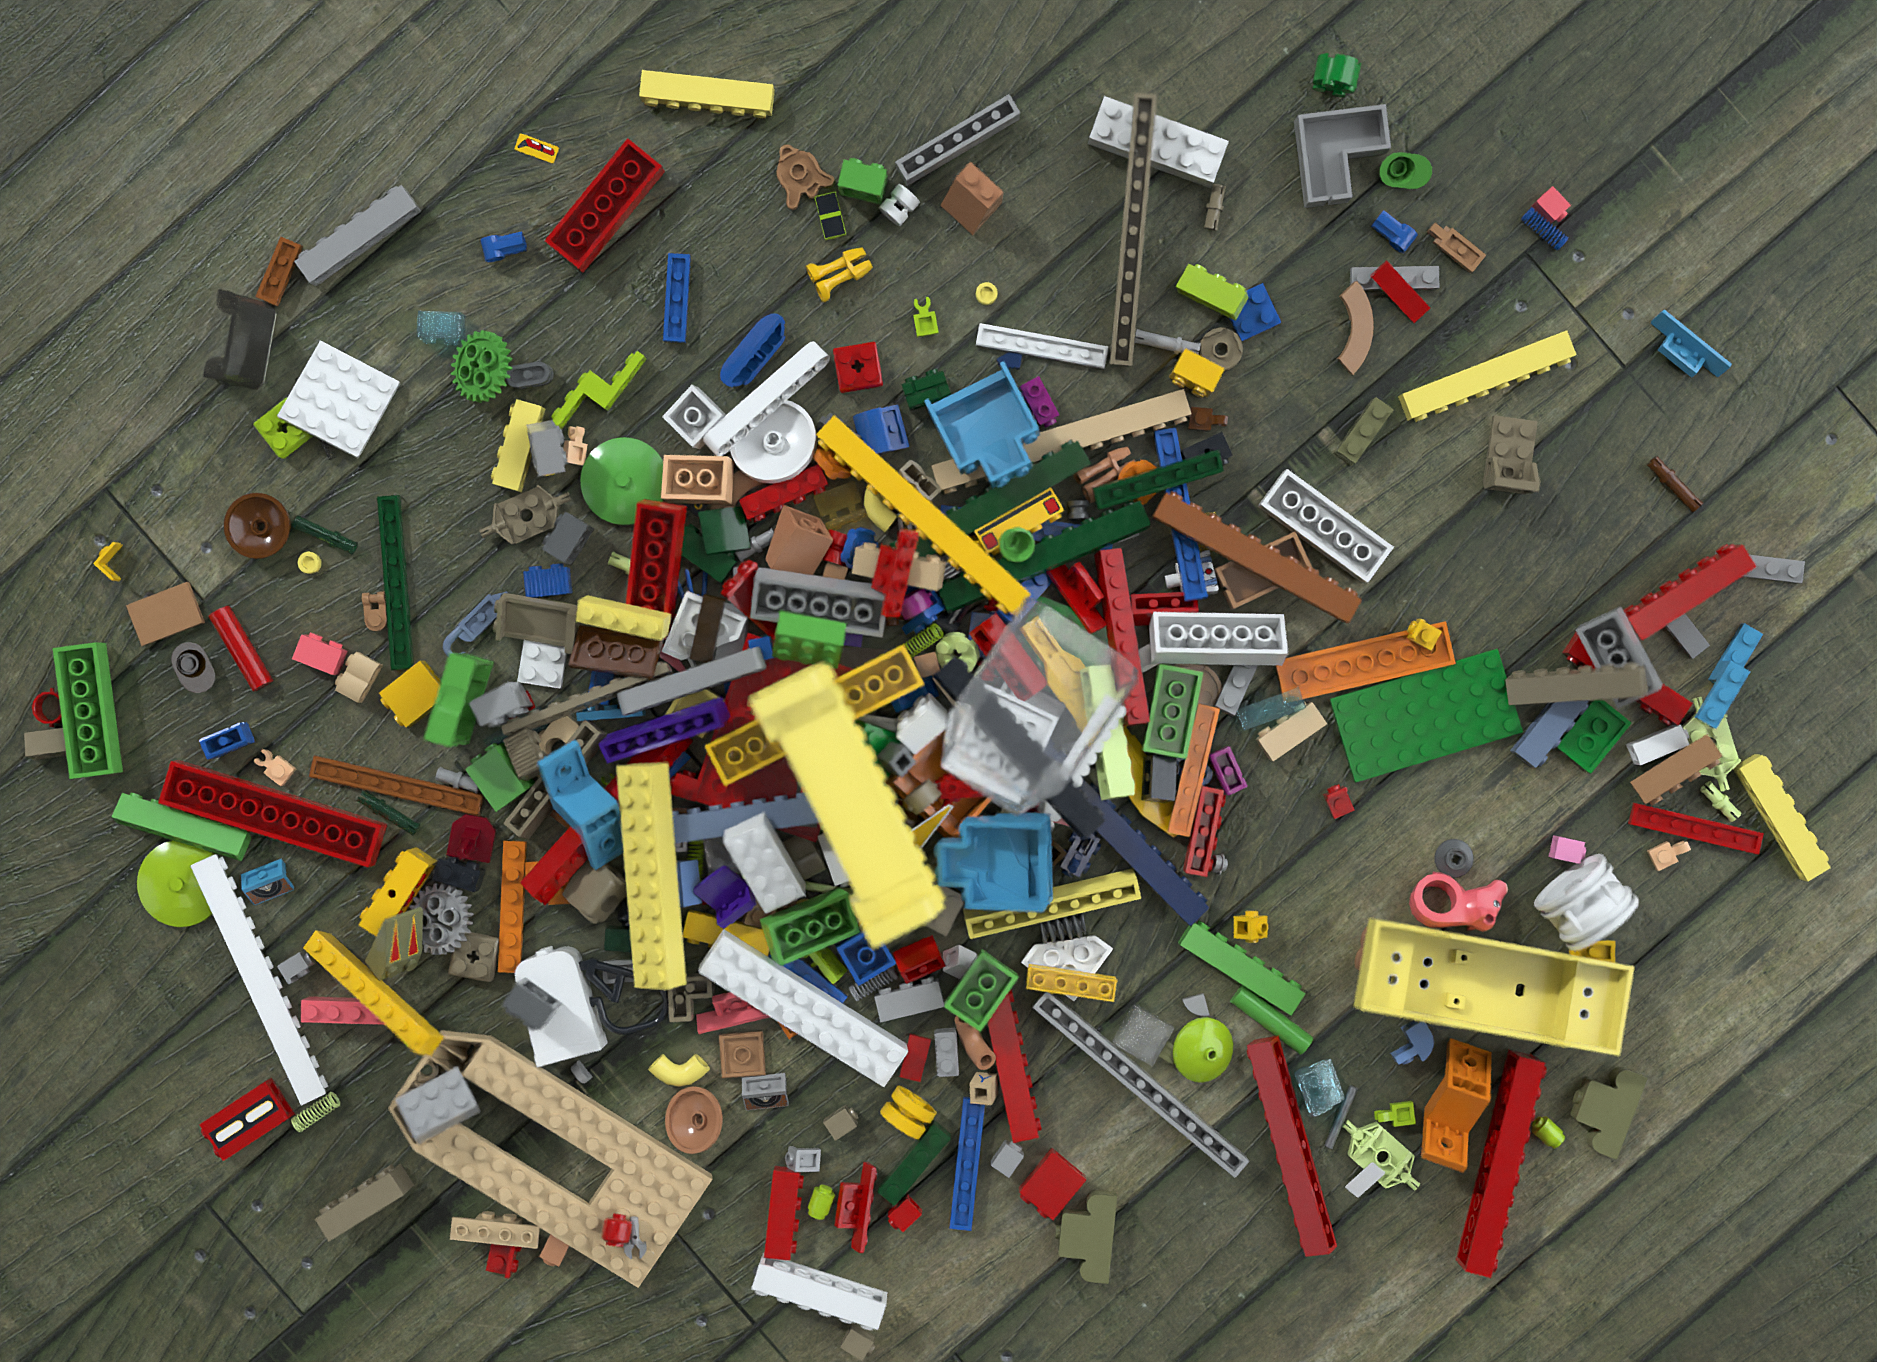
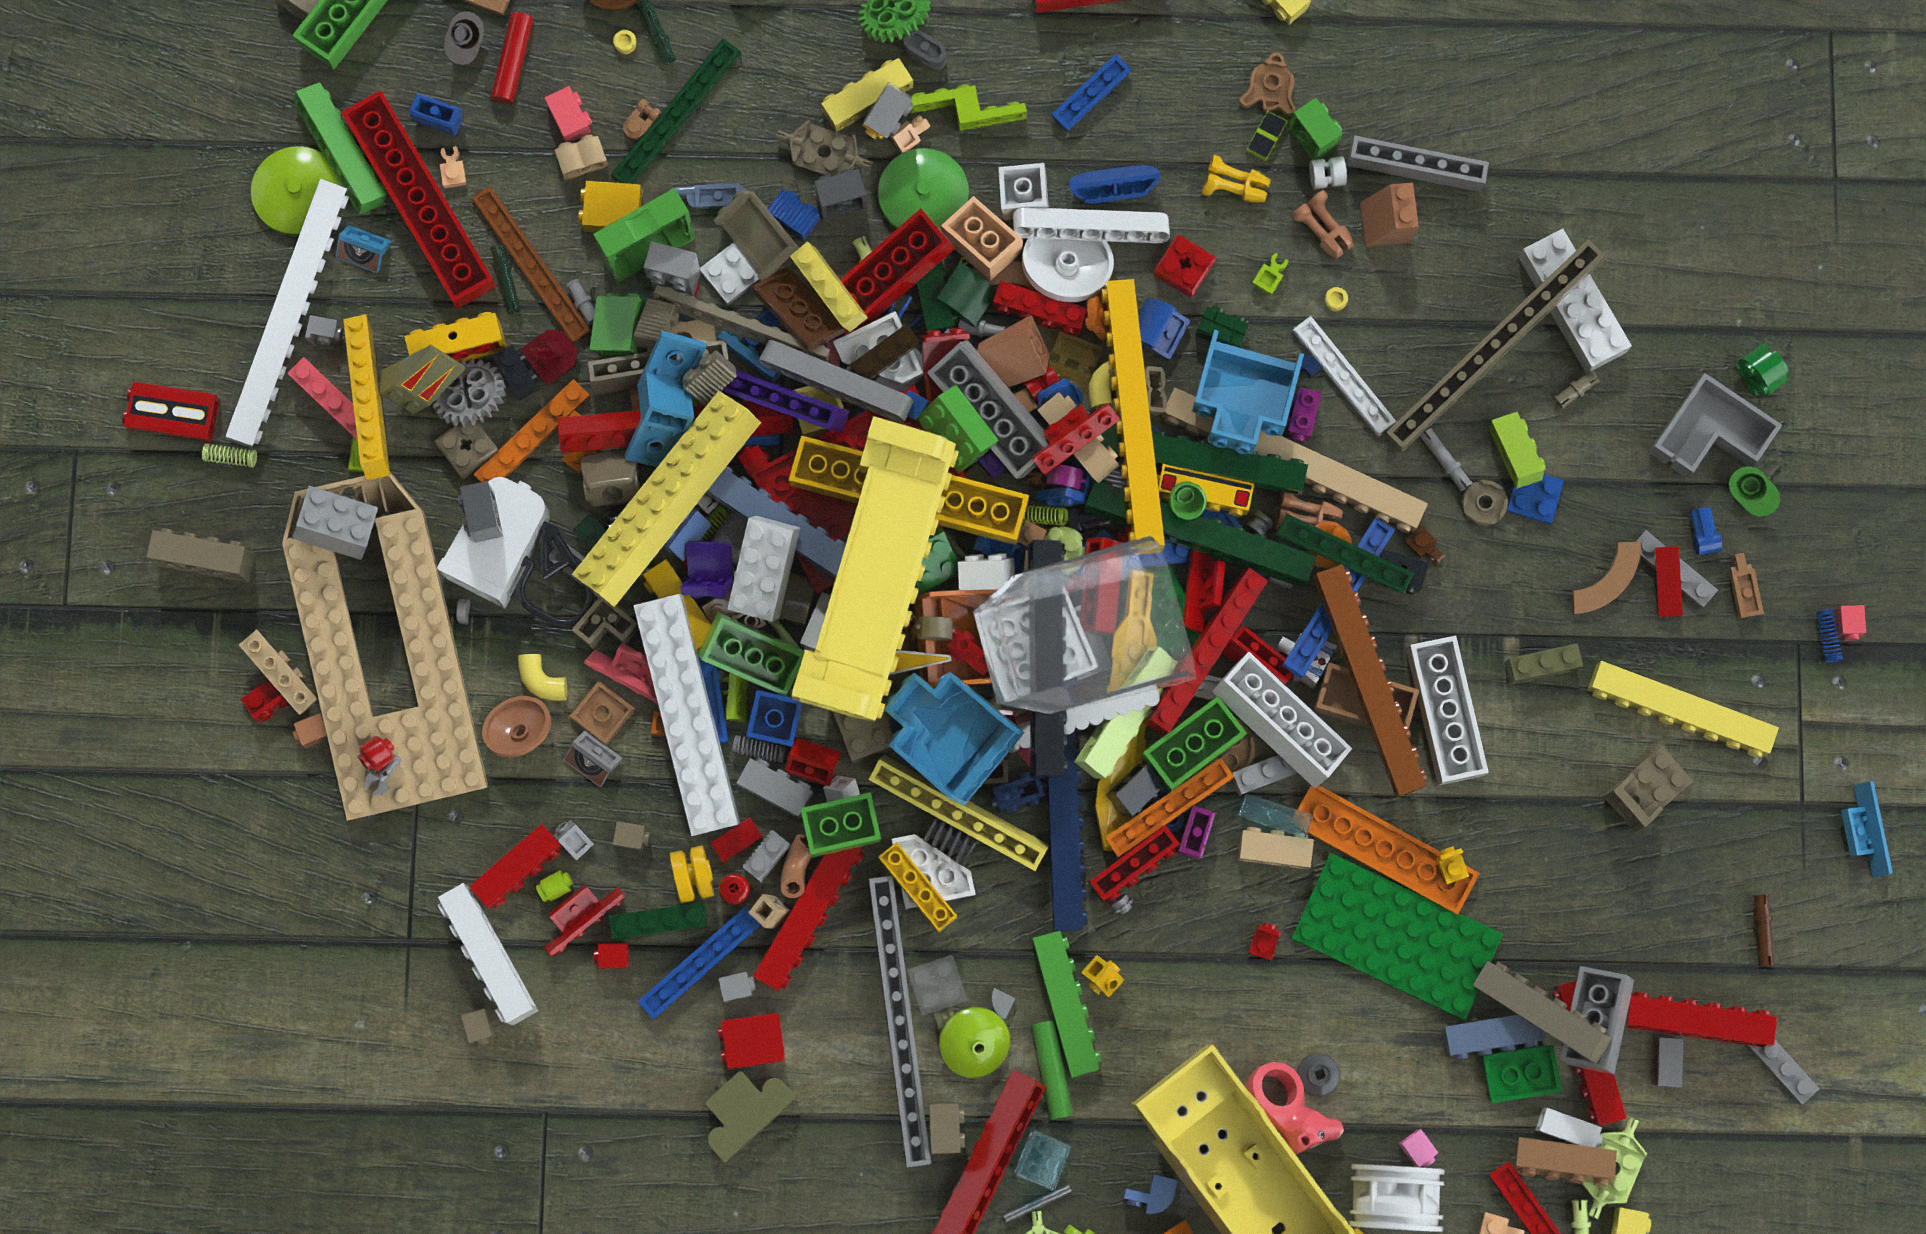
camera: 30 degrees right, 10 degrees down
dark grey brick [876,742,916,778] -> none
yellow brick [1169,348,1225,398] -> none
dark azure bracket [1694,623,1763,729] -> none
none -> dark tan brick [682,350,737,406]
none -> red head [719,873,750,905]
none -> dark tan brick [929,1103,965,1154]
none -> nougat piece [1291,190,1355,259]

